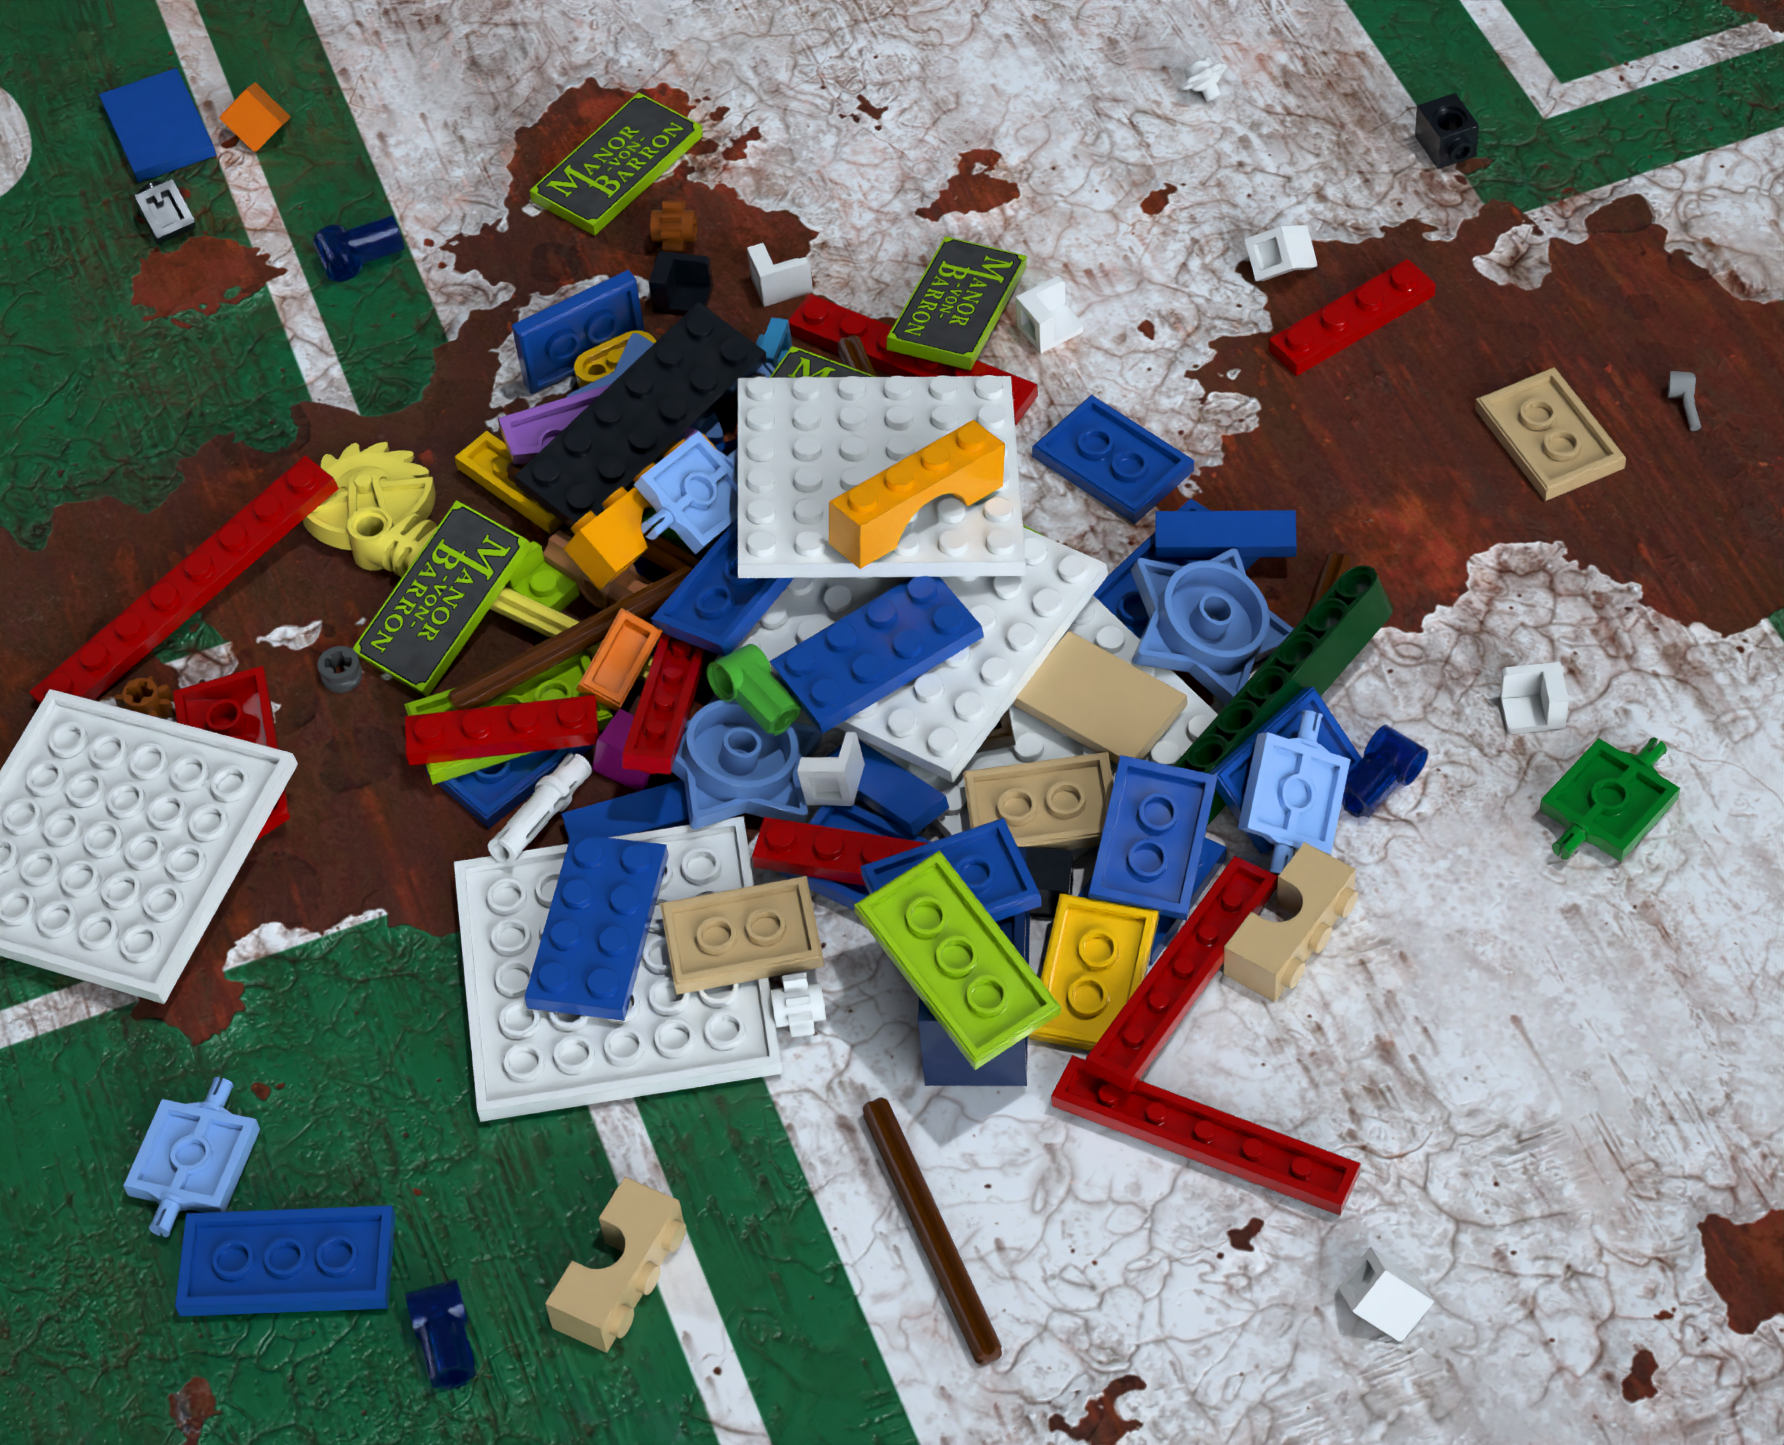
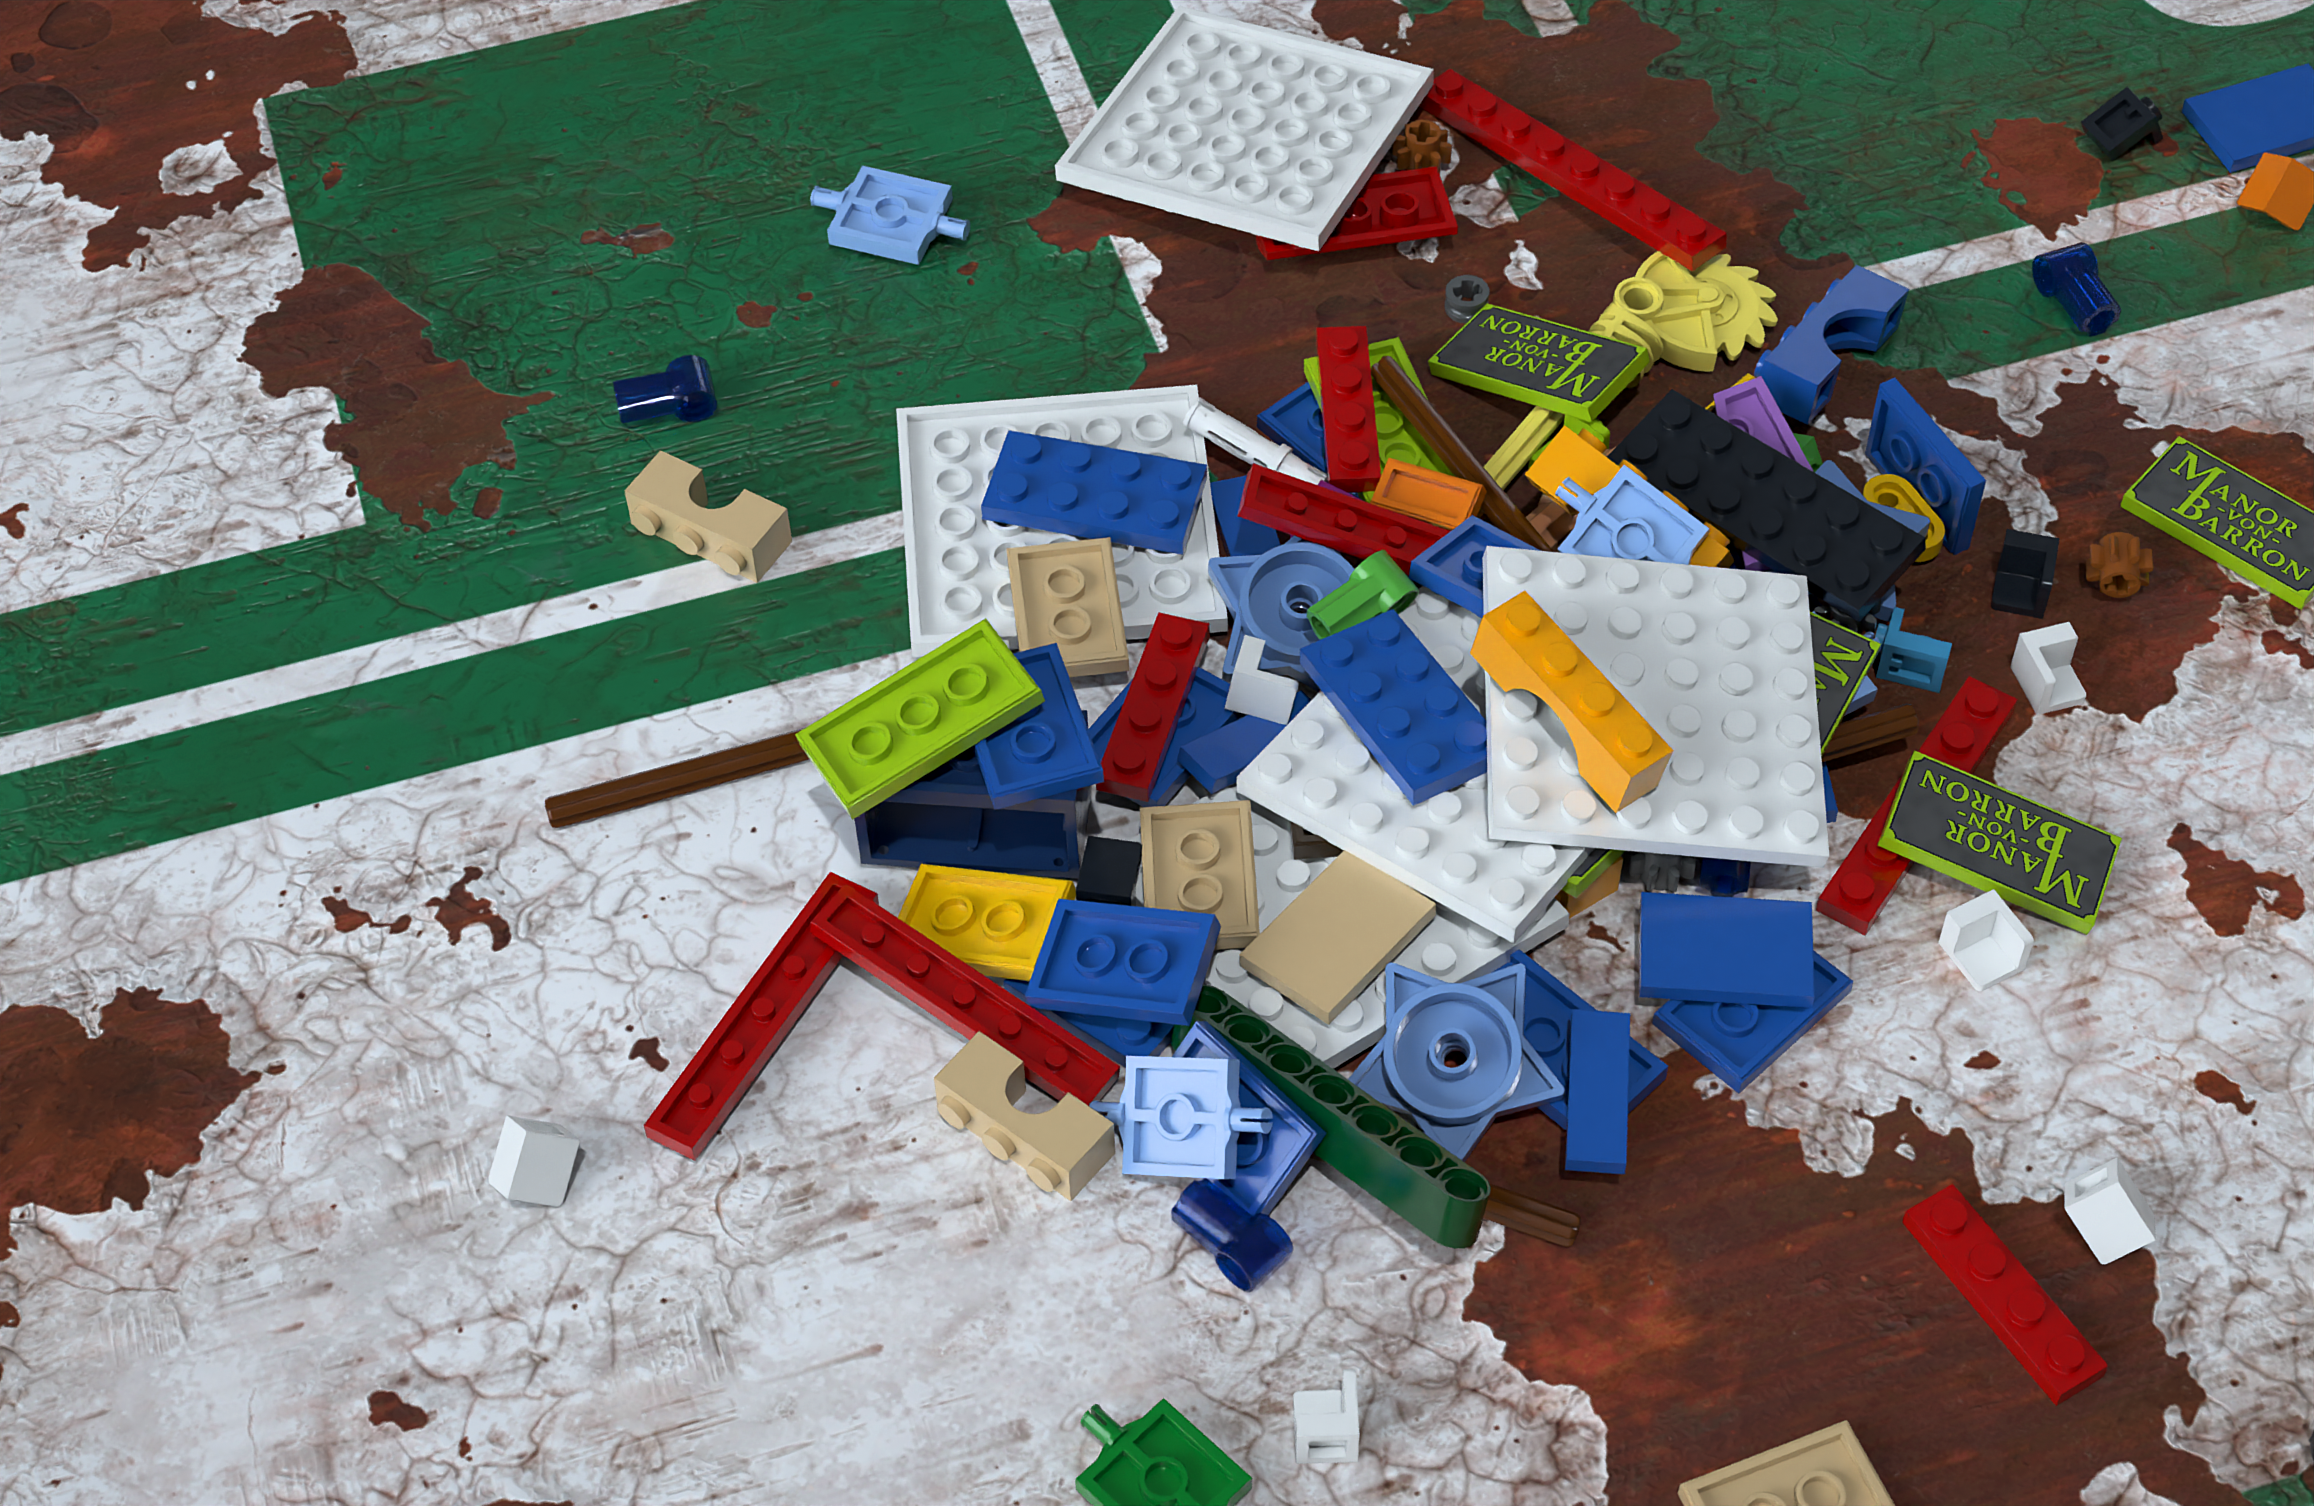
camera: 90 degrees right, 0 degrees up
blue plate [175,1205,396,1316] -> none
none -> blue tile [1639,892,1815,1008]
none -> blue arch [1754,265,1909,425]

